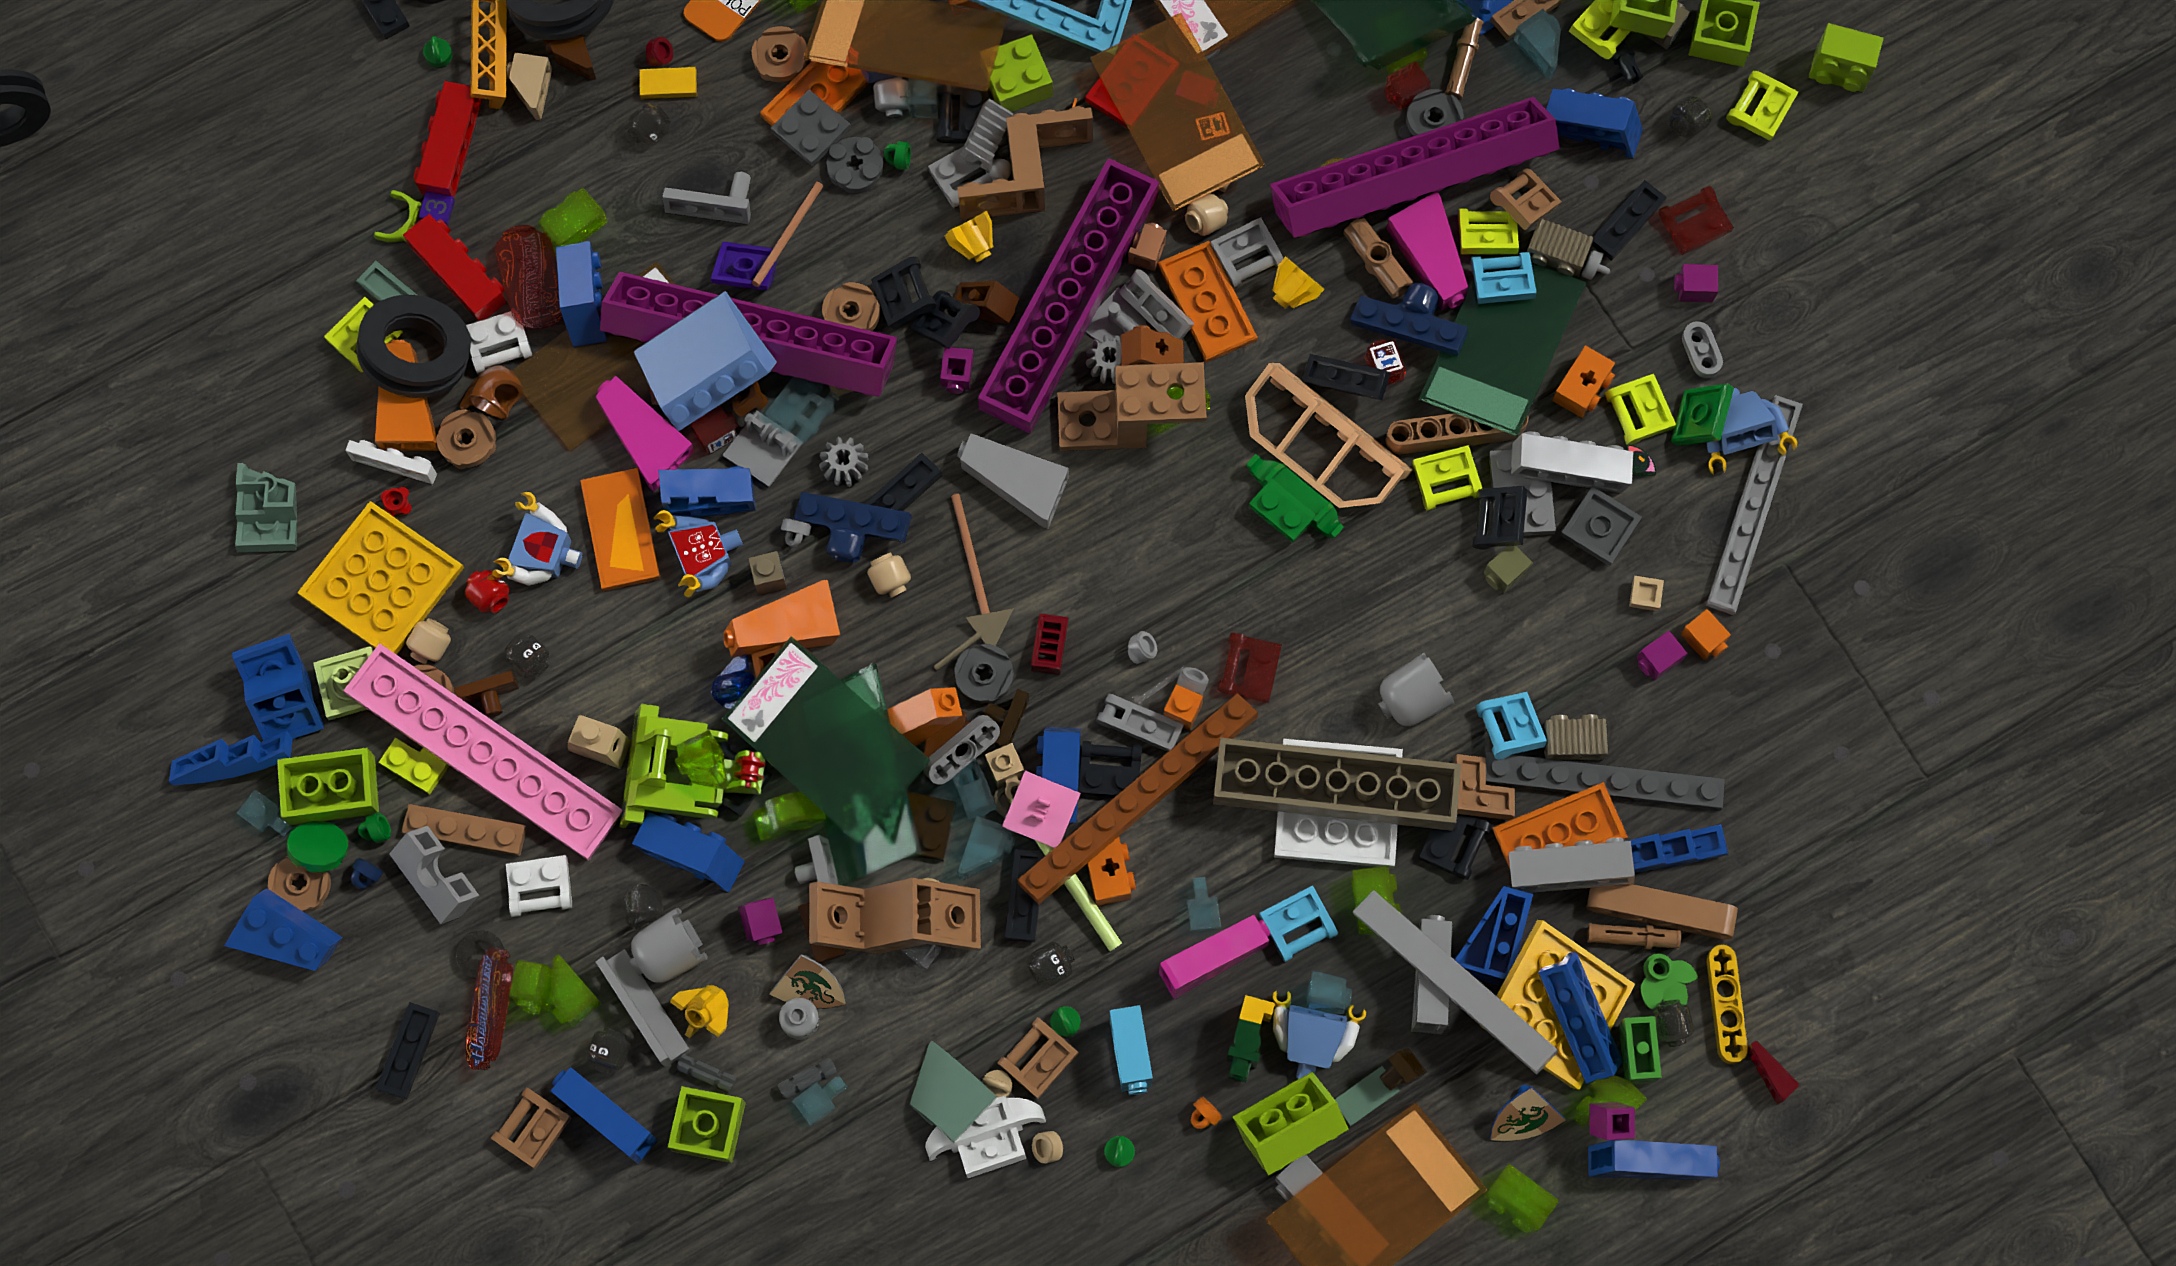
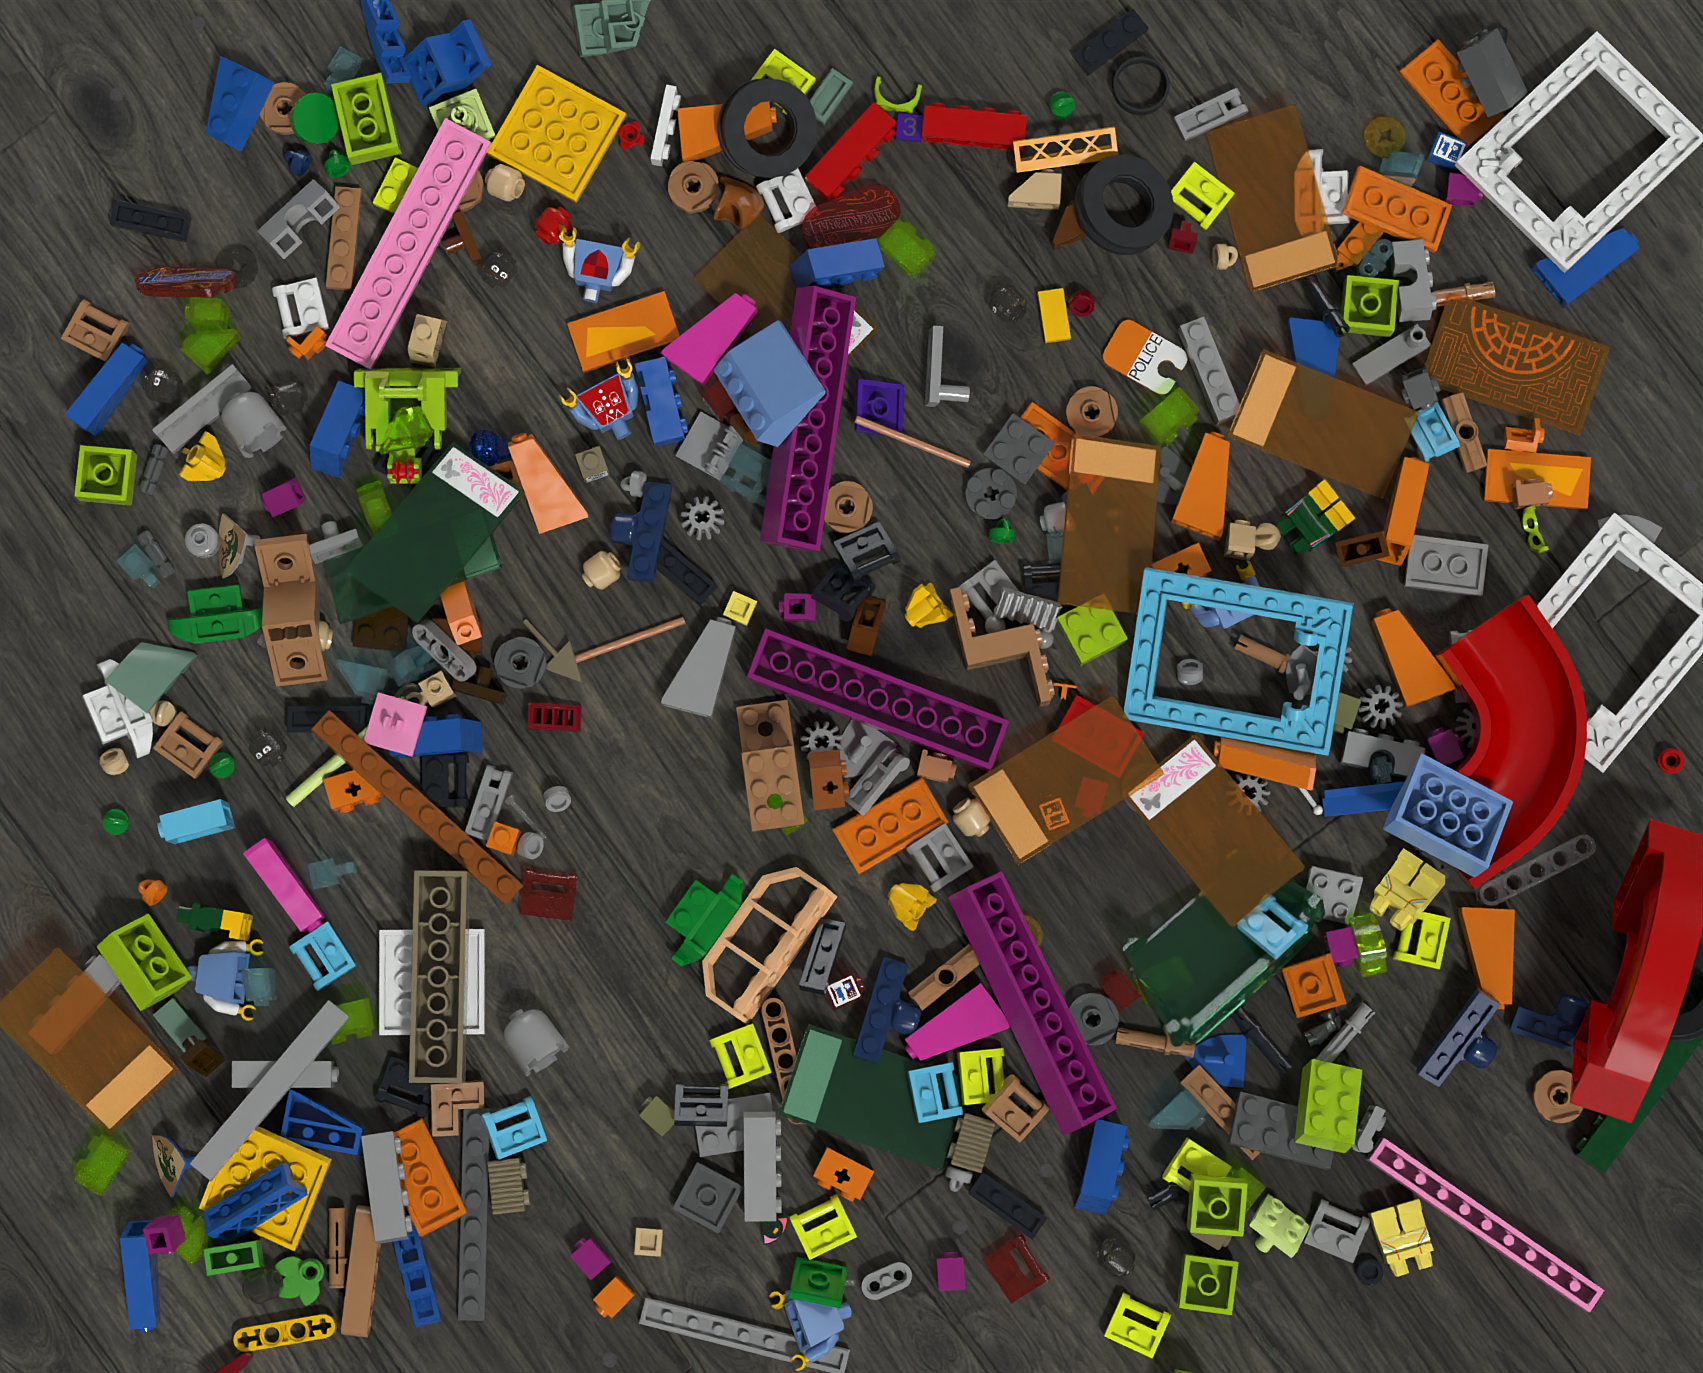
camera: 85 degrees right, 10 degrees up
none -> green plate [167,584,263,644]
none -> orange bracket [286,326,328,360]
none -> light yellow plate [723,591,757,626]

